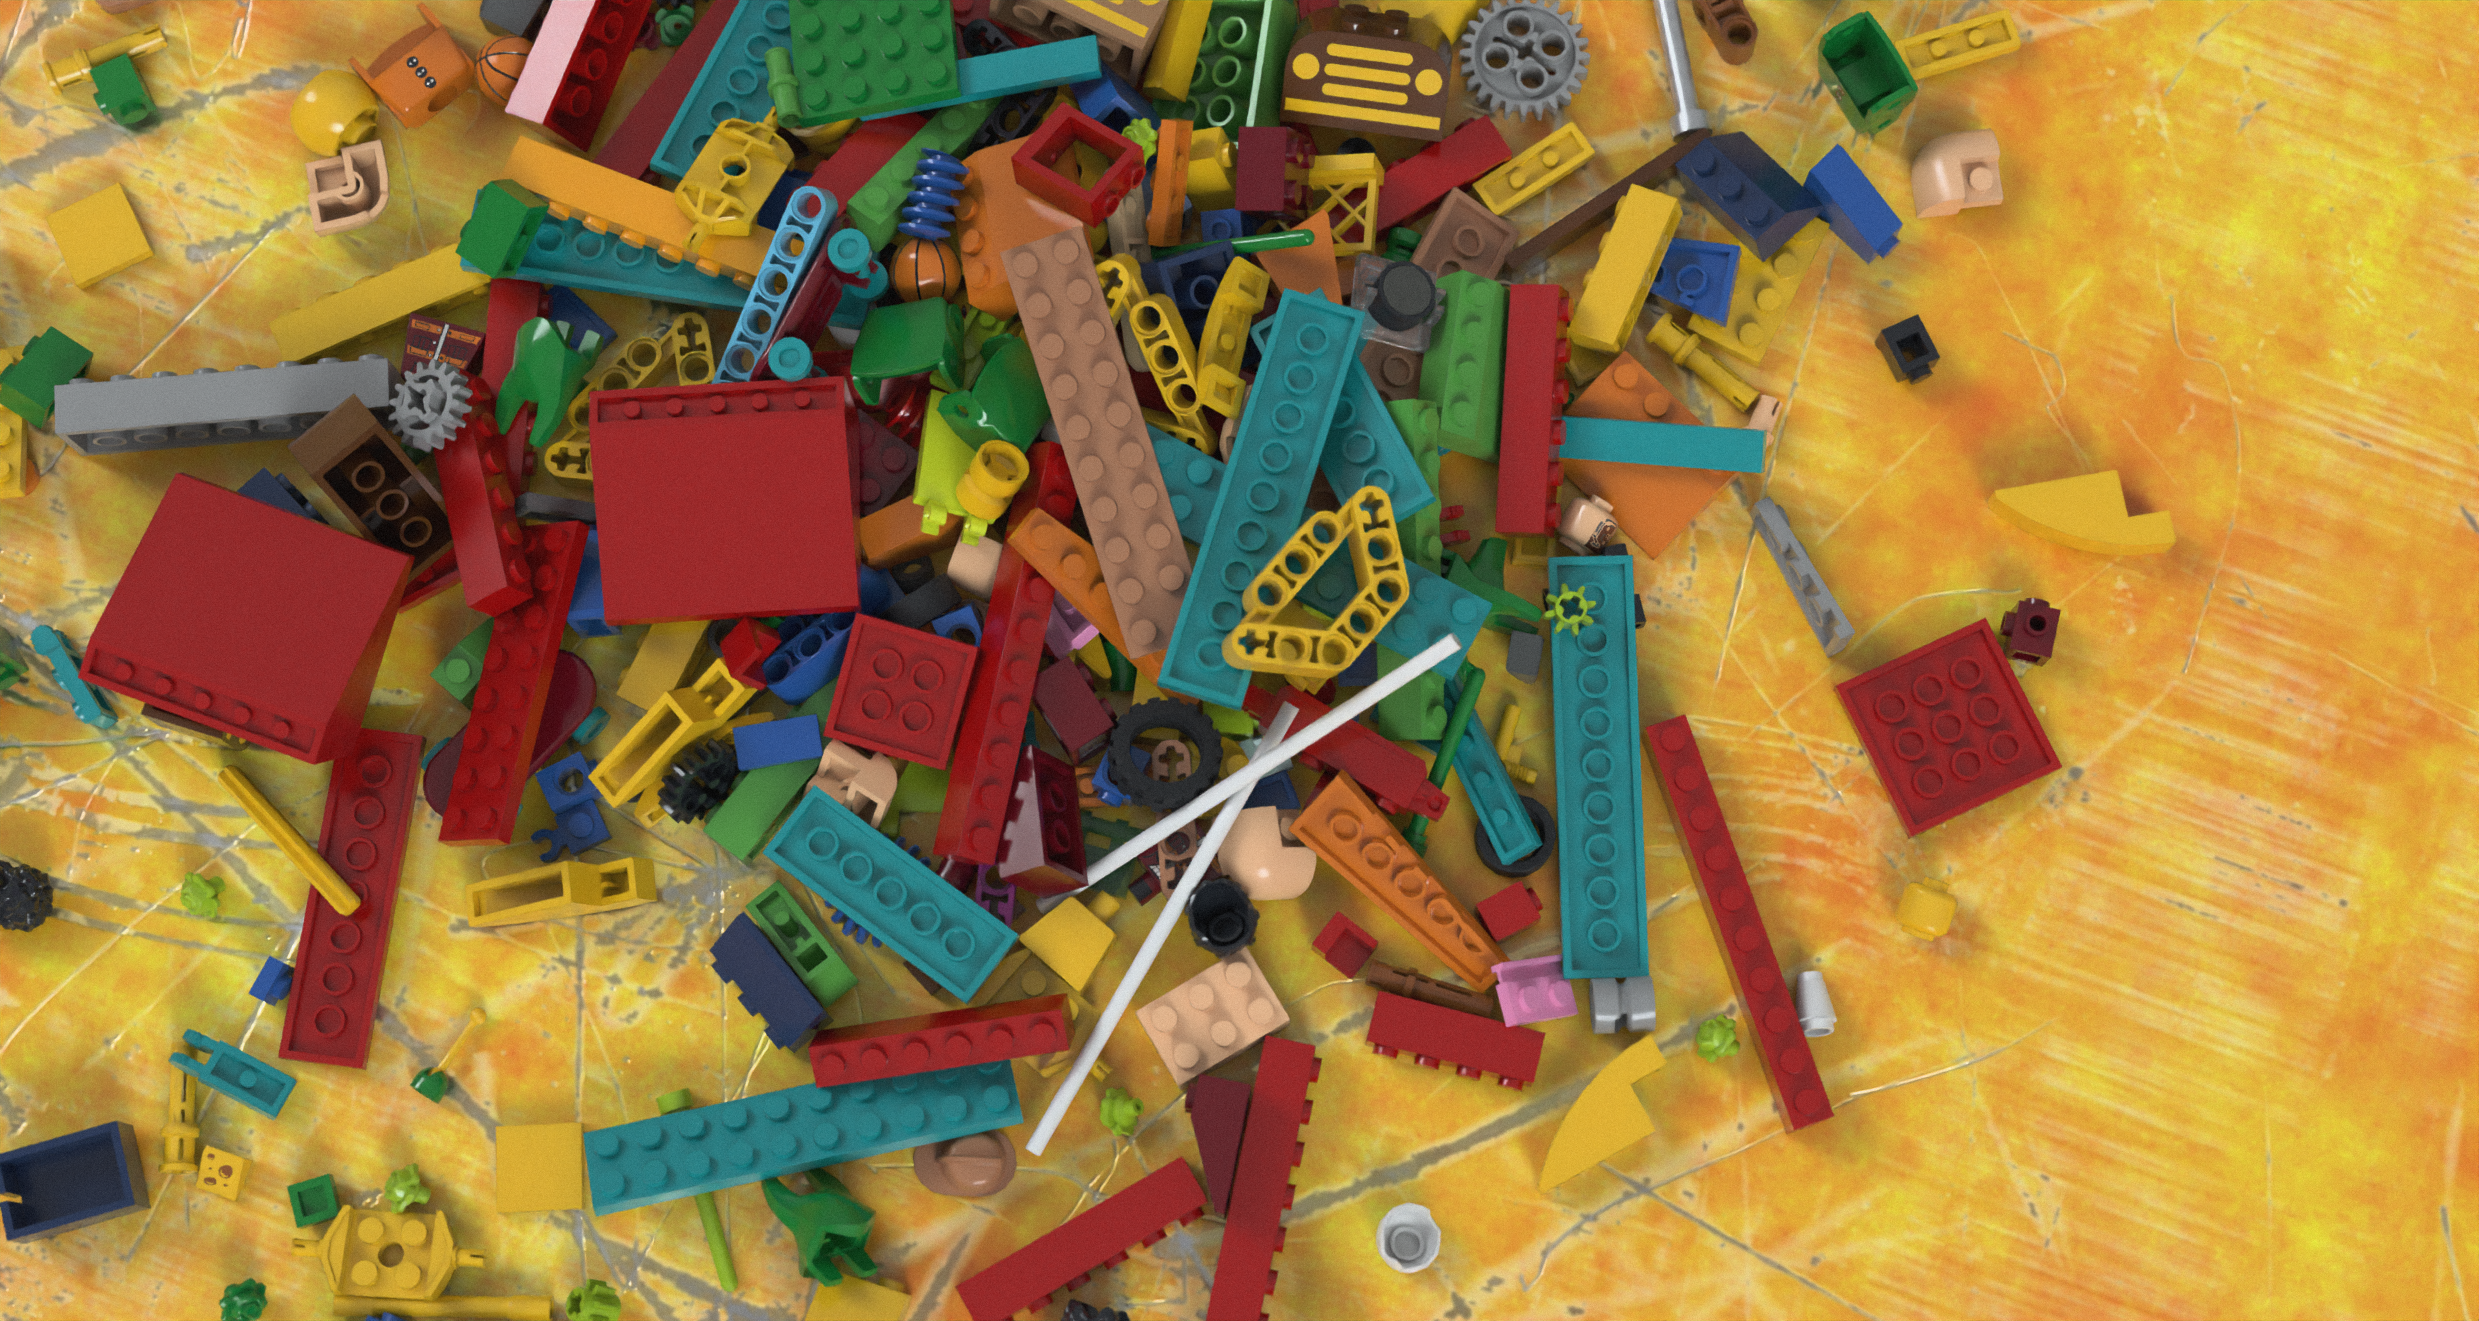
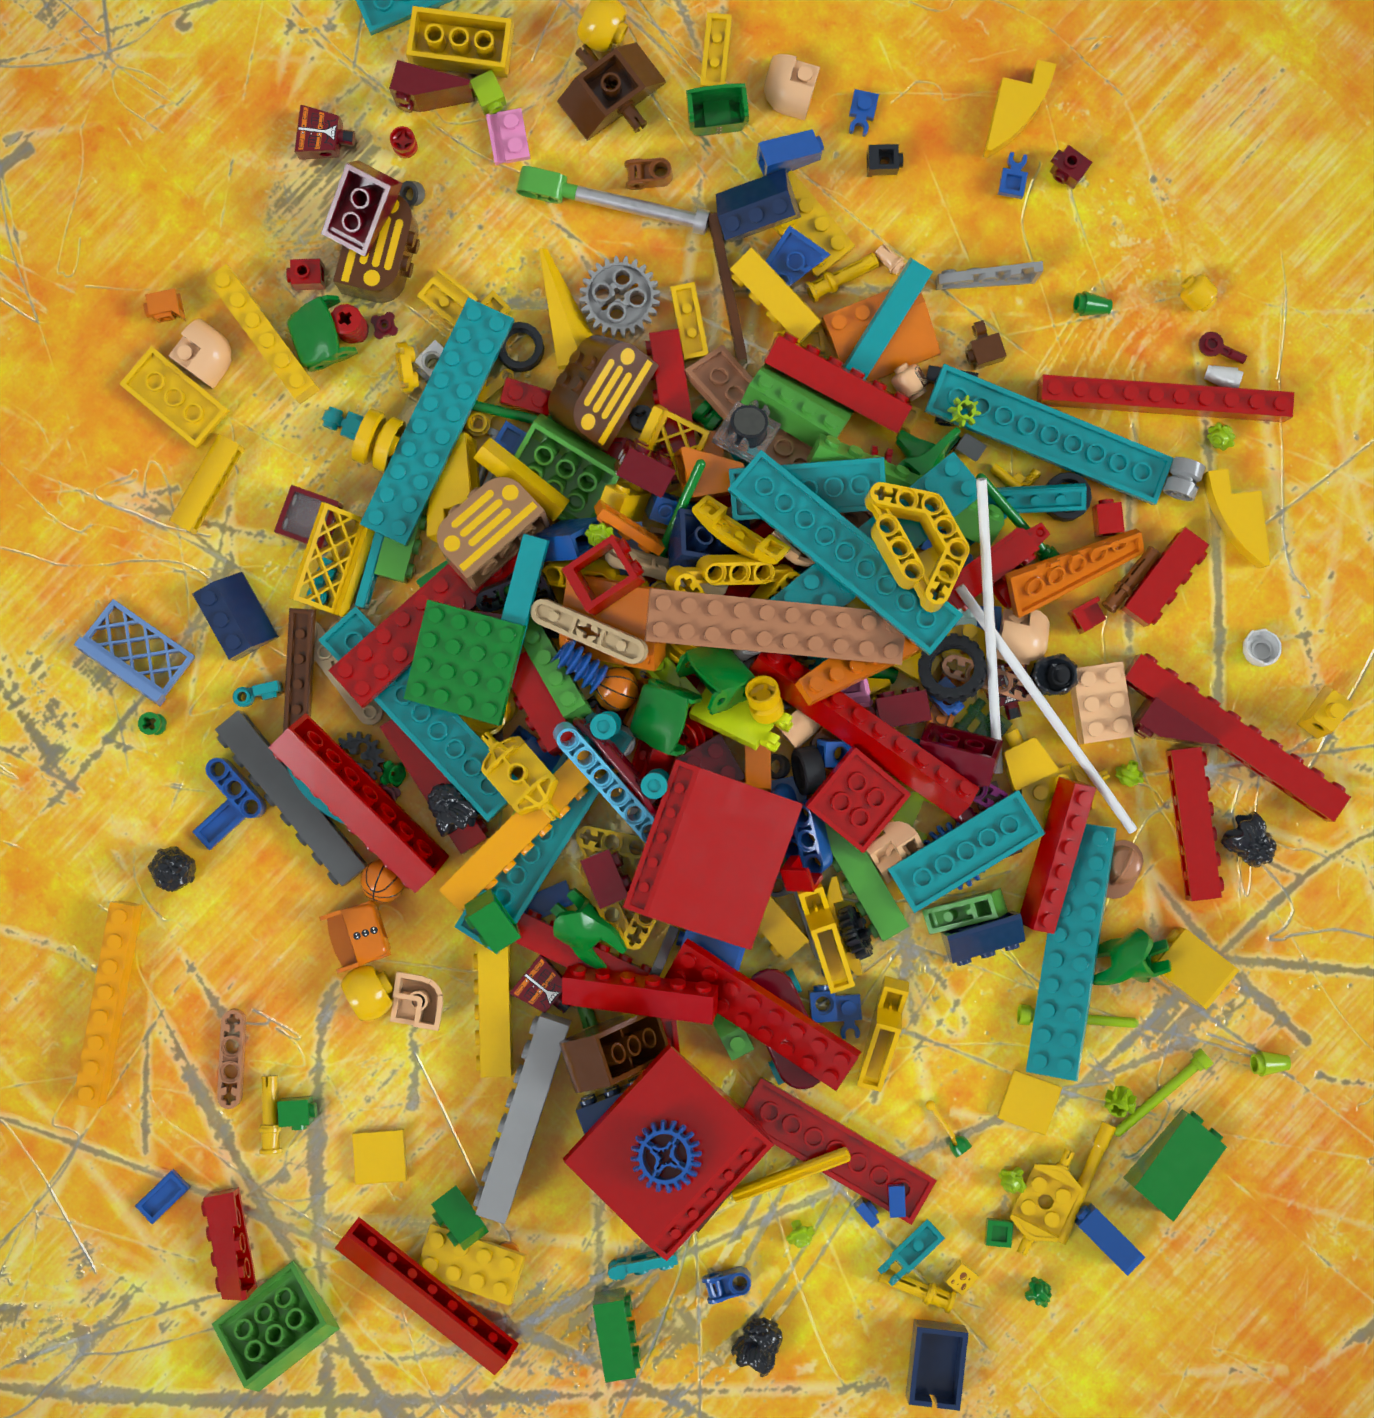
camera: 70 degrees left, 10 degrees up
light grey gear [388,359,473,452] -> none
blue tile [732,714,823,772] -> none
bright green pin [764,47,804,128] -> none
bright pink plate [1491,954,1579,1027] -> none
red plate [1833,618,2062,839] -> none
none -> black hair [427,783,480,837]
none -> tan piece [530,599,648,664]
none -> dark red piece [580,848,632,909]
none -> blue gear [631,1120,702,1193]
none -> blue piece [701,1266,752,1304]
none -> blue plate [849,89,879,137]
none -> blue piece [888,1184,906,1218]
none -> reddish brown brick [965,320,1007,370]
none -> blue plate [997,152,1028,199]
none -> green cone [1073,291,1113,316]
none -> dark red plate [1198,332,1247,365]

